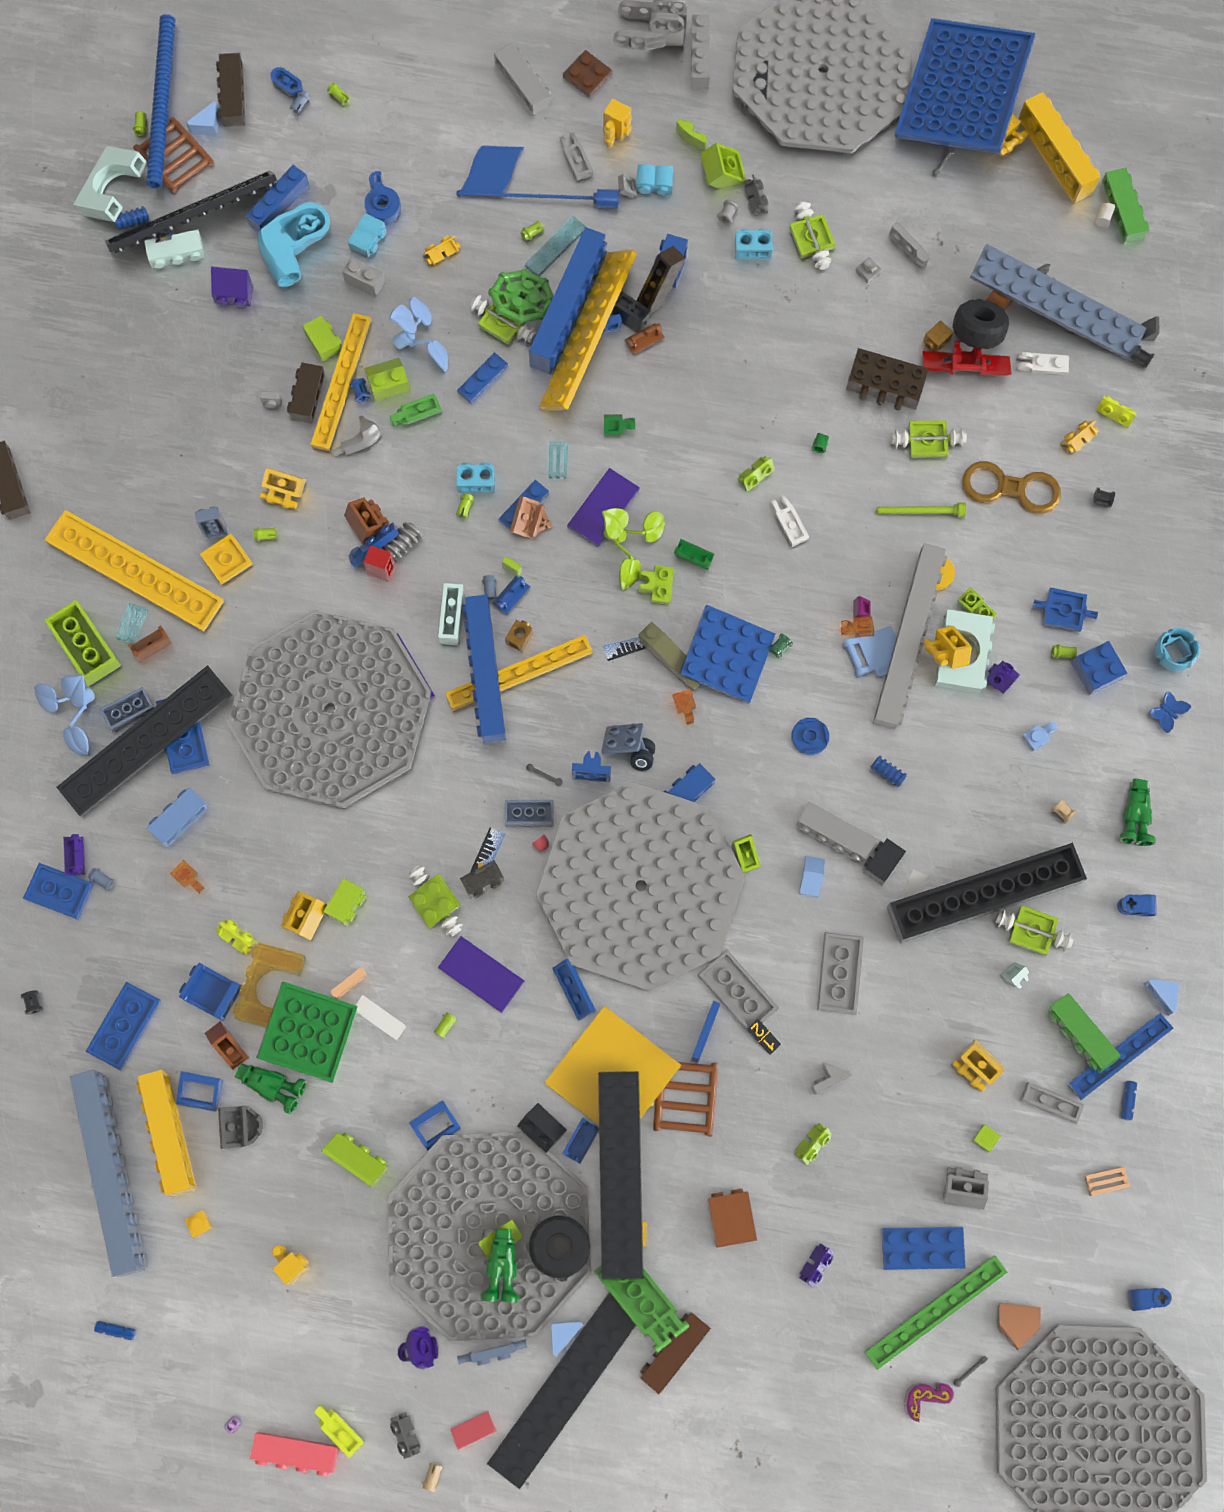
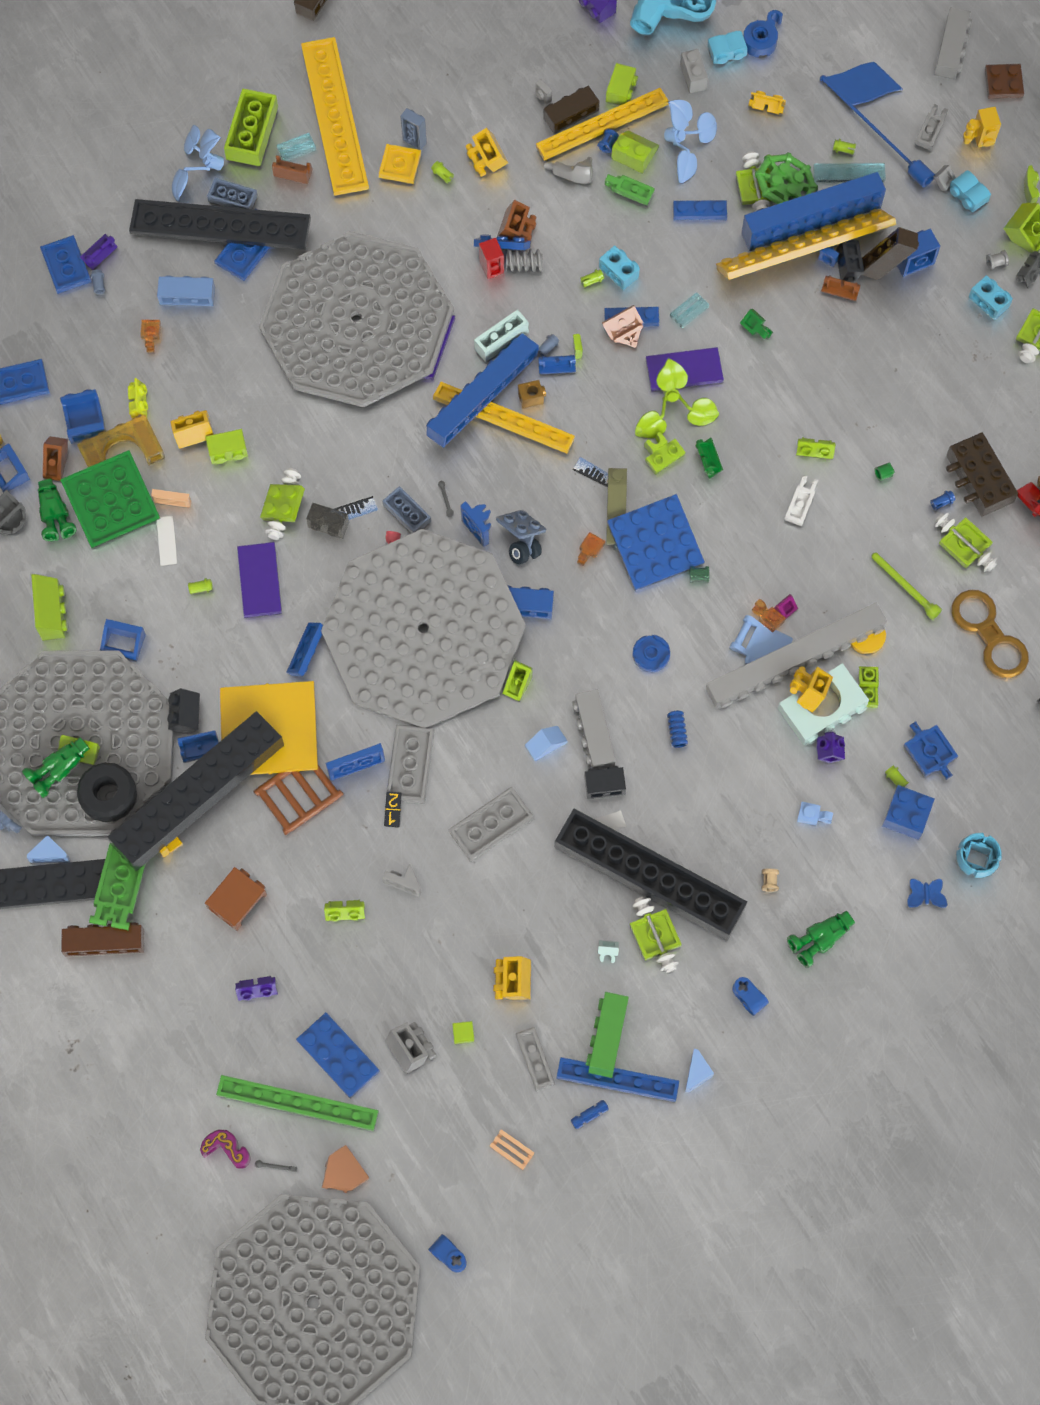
camera: 50 degrees right, 5 degrees down
none -> blue pin [930,491,956,511]

